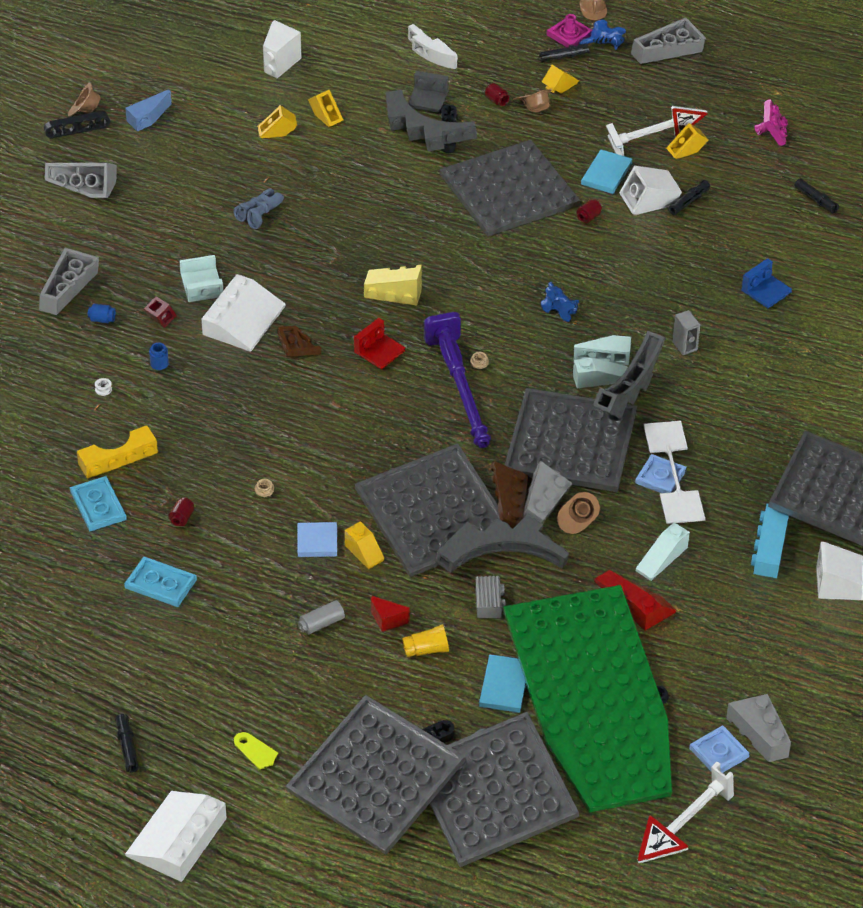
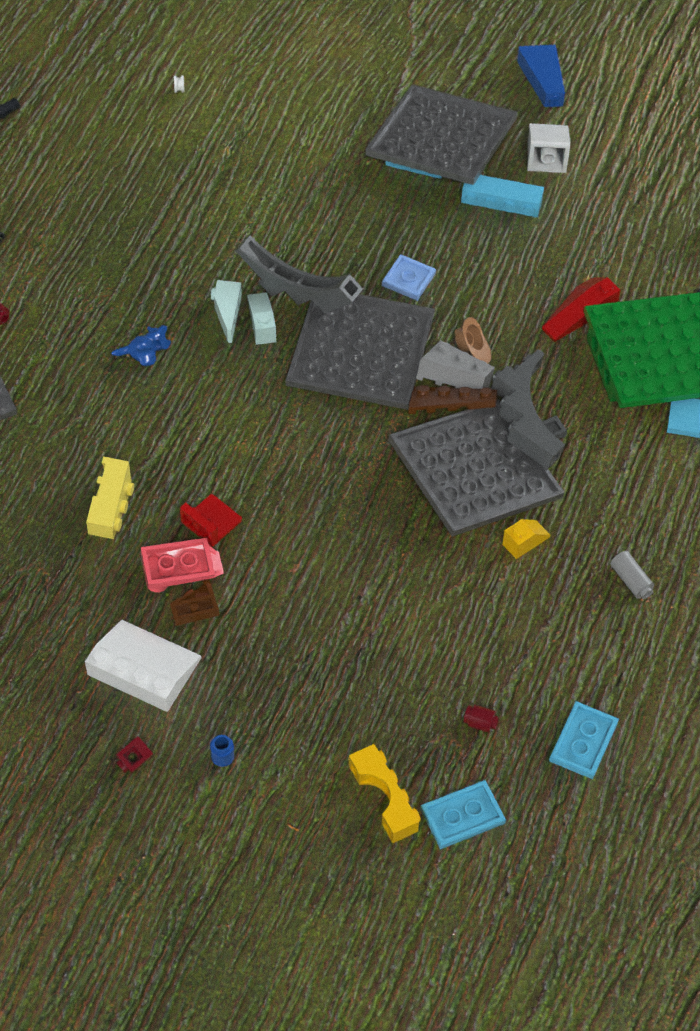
camera: 90 degrees left, 10 degrees up
light grey wedge [39,248,99,315] -> none
blue brick [88,304,116,324] -> none
white bush [95,378,112,396] -> none
light aqua panel [179,255,223,302] -> none
tan plate [255,479,274,497] -> none
light blue tile [297,522,337,557] -> none
red slope [371,596,410,632] -> none
yellow plant [402,624,449,657] -> none
dark purple piece [424,312,491,448] -> none
tan plate [470,352,489,369] -> none
light grey brick [475,576,505,618] -> none
light aqua slope [636,522,690,581] -> none
white hinge [643,421,705,524] -> none
light grey brick [672,310,701,355] -> none
blue bracket [741,258,792,308] -> none
none -> coral slope [141,538,224,592]
none -> dark grey plate [542,416,567,439]

